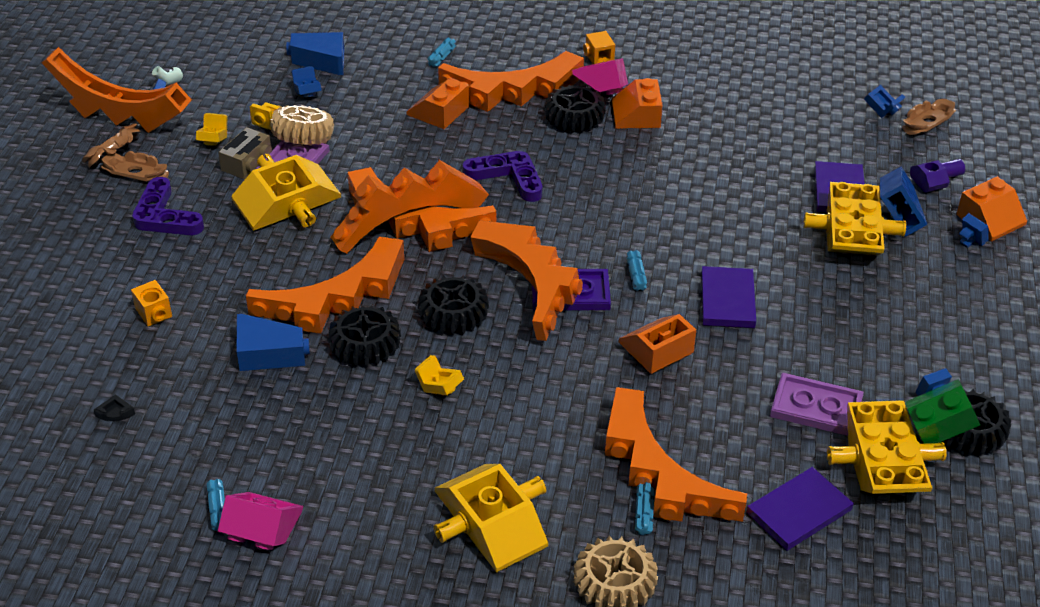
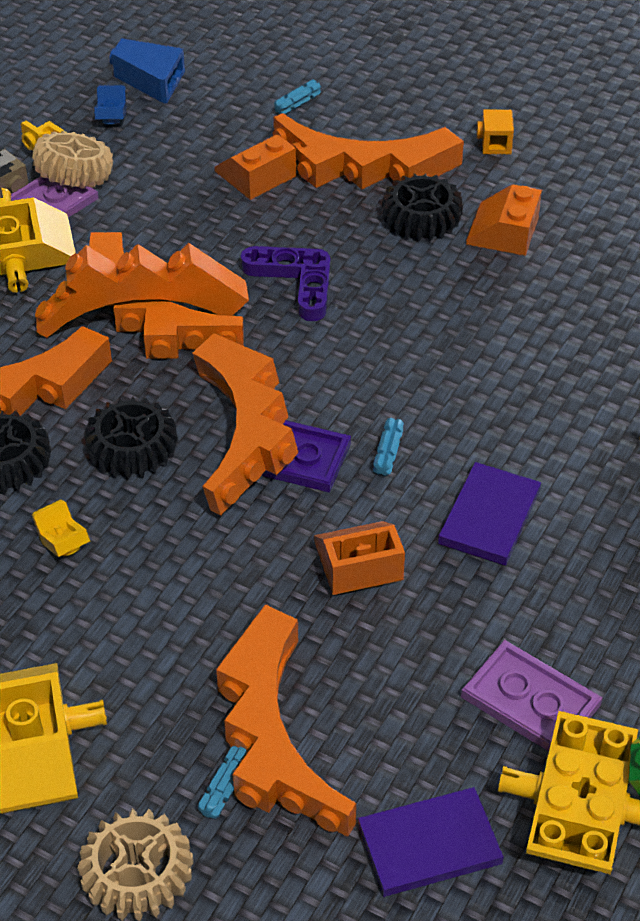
camera: 20 degrees right, 5 degrees up
dark pink slope [572,58,628,95] -> none

